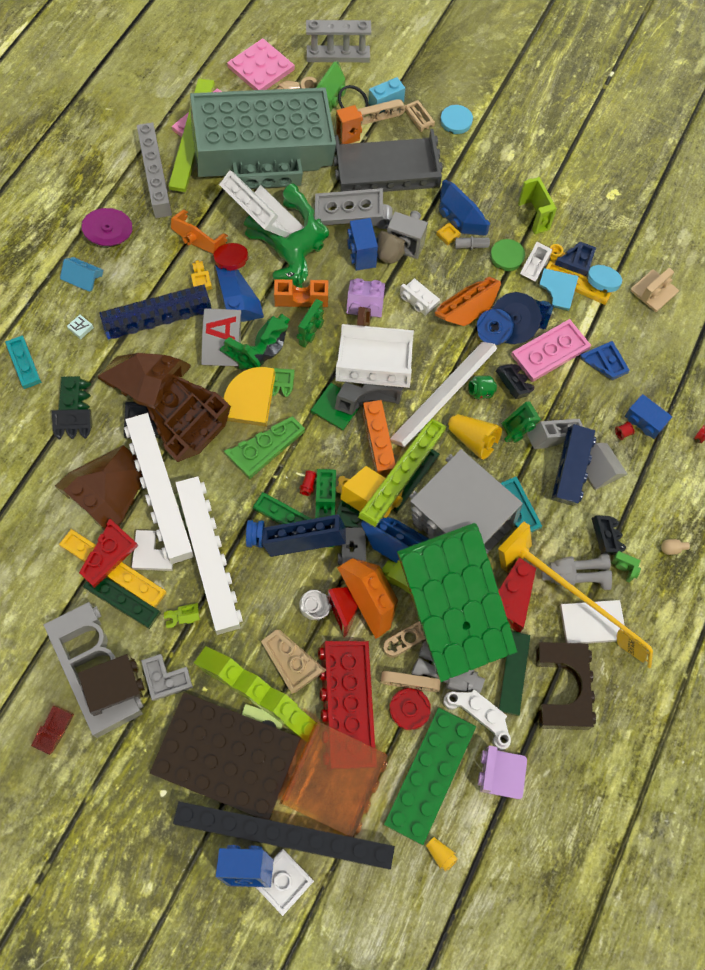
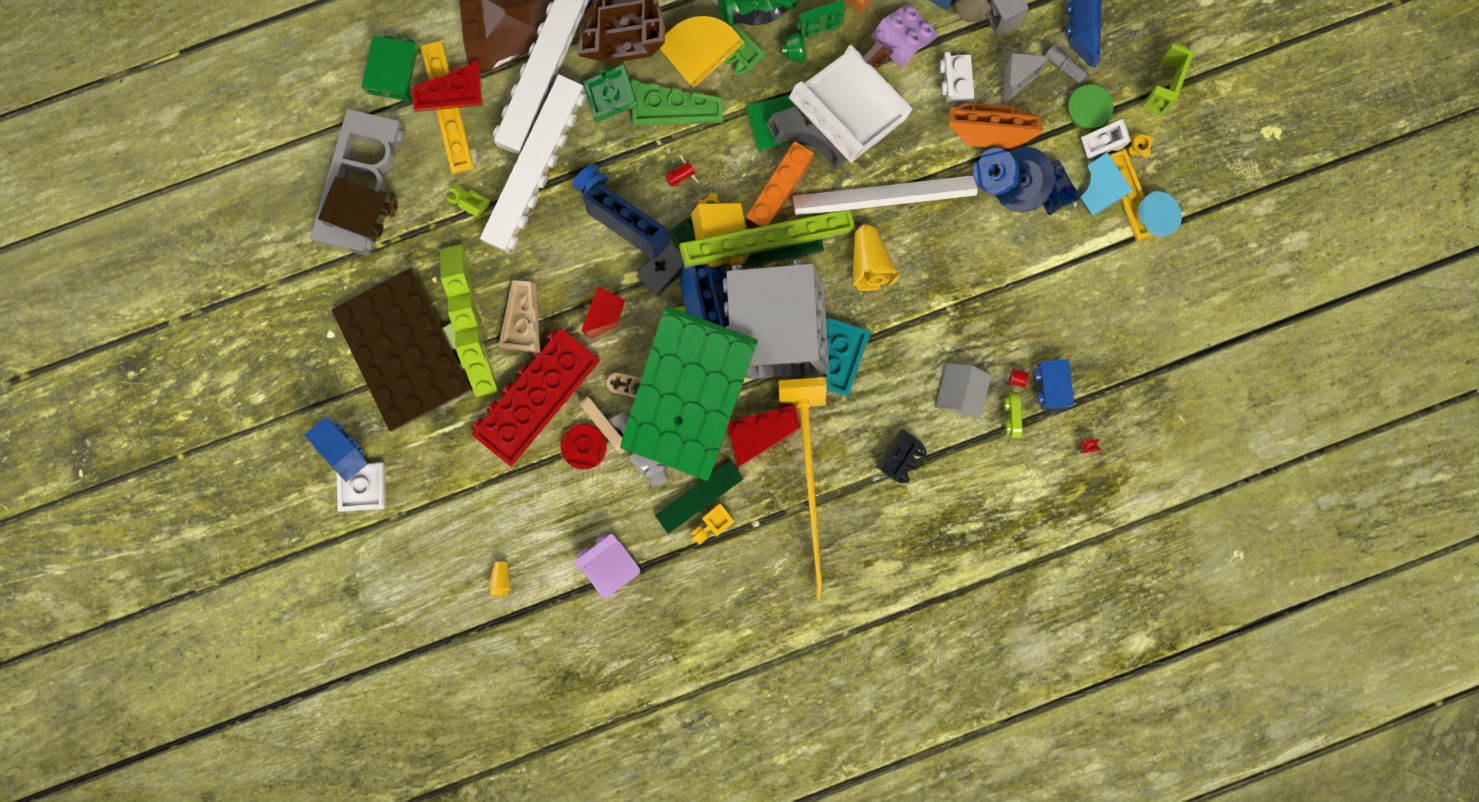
camera: 50 degrees right, 15 degrees up
clear red slope [31,705,74,755] -> none
dark green tile [83,577,161,629] -> none
white tile [132,530,173,571] -> none
light grey plate [141,654,193,701] -> none
black brick [173,801,395,870] -> none
green tile [253,492,312,525] -> none
clear orange panel [279,721,388,838] -> none
white hair [299,590,332,620] -> none
green slope [315,469,336,547] -> none
orange wedge [337,558,398,639] -> none
green plate [384,708,477,846] -> none
yellow tile [436,222,461,246] -> none
white plate [443,690,511,750] -> none
green head [468,375,497,399] -> none
black plate [496,364,535,399] -> none
green bracket [501,401,541,443] -> none
bright pink plate [511,319,591,382] -> none
light grey slope [527,419,583,449] -> none
dark brown arch [535,642,596,730] -> none
light grey piece [541,554,612,590] -> none
dark blue brick [551,424,596,506] -> none
dark blue wing [555,242,596,276] -> none
white tile [560,600,624,644] -> none
blue wing [580,341,630,380] -> none
bright green bracket [611,551,641,583] -> none
tan bracket [630,268,679,312] -> none
tan cylinder [661,539,690,555] -> none
none -> green panel [361,34,421,102]
none -> green plate [583,64,638,122]
none -> yellow plate [690,504,735,545]
none -> green cone [781,32,806,63]
none -> light grey slope [1002,53,1048,103]
none -> lime plate [1003,392,1022,439]

